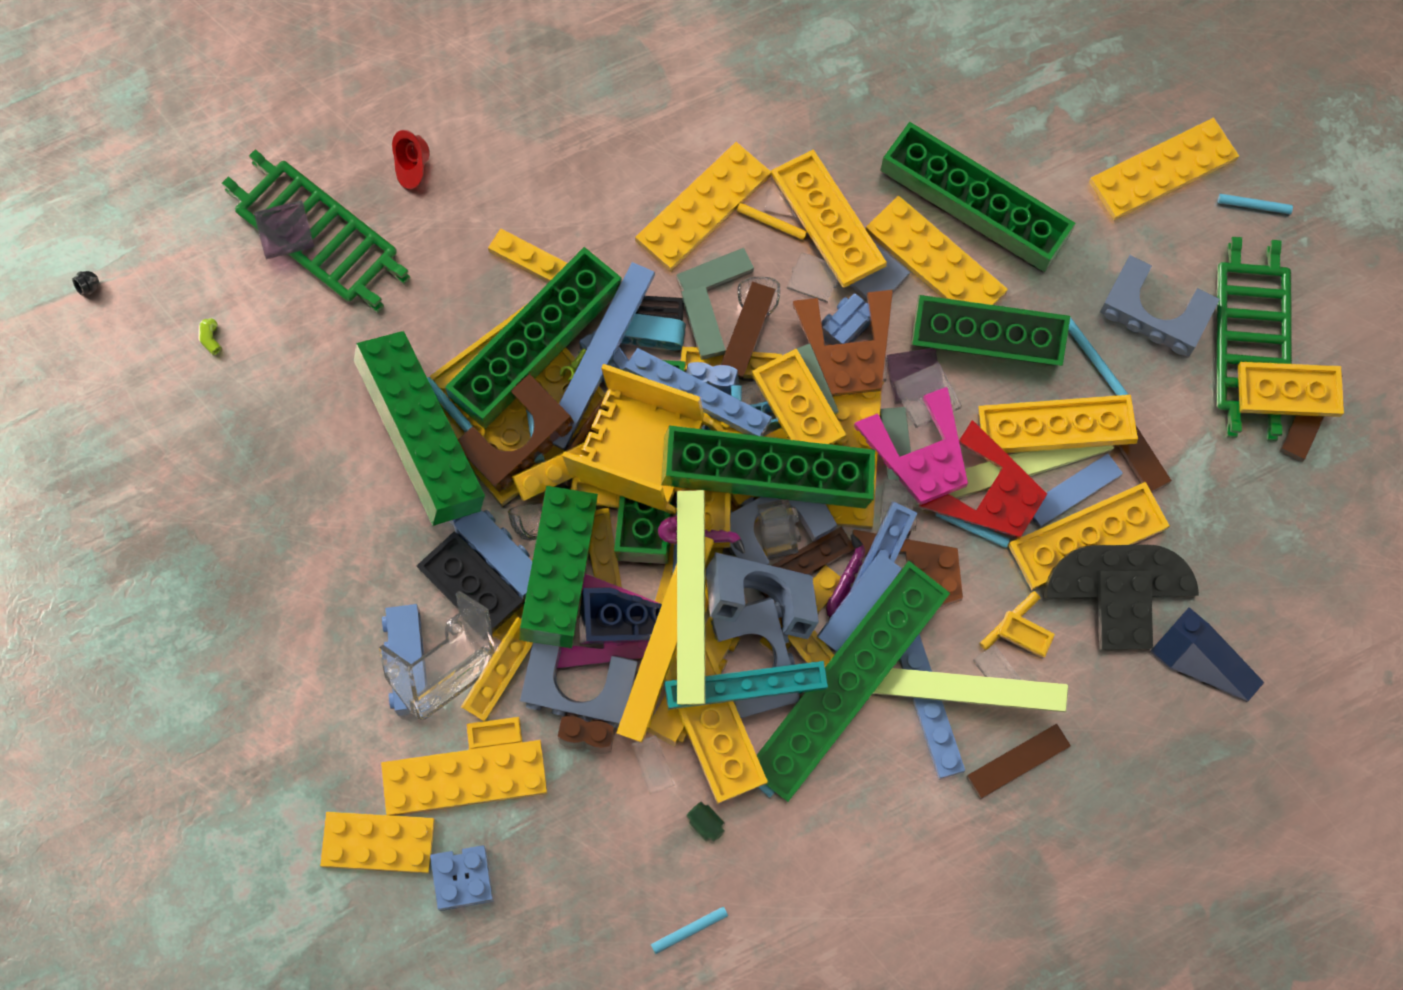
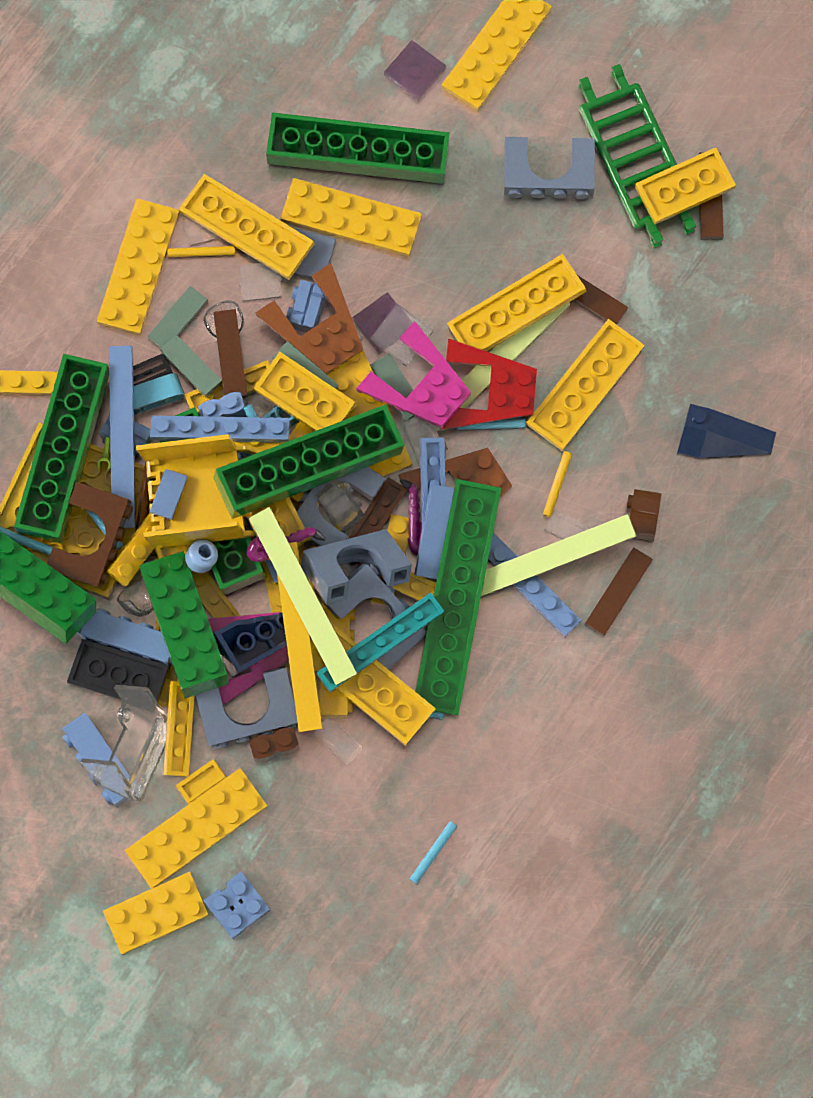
camera: 25 degrees left, 5 degrees up
clear green brick [686,801,726,842] -> none
green brick [911,295,1071,366] -> none
yellow tile [997,611,1055,658] -> none
medium blue tile [1033,454,1123,529] -> none
pearl dark grey plate [1044,544,1199,650] -> none
medium azure bar [1068,317,1128,396] -> none
medium azure bar [1218,194,1293,215] -> none
none -> medium blue tile [149,469,188,521]
none -> light blue head [185,539,218,573]
none -> clear purple tile [384,40,446,101]
none -> reddish brown brick [627,489,662,541]

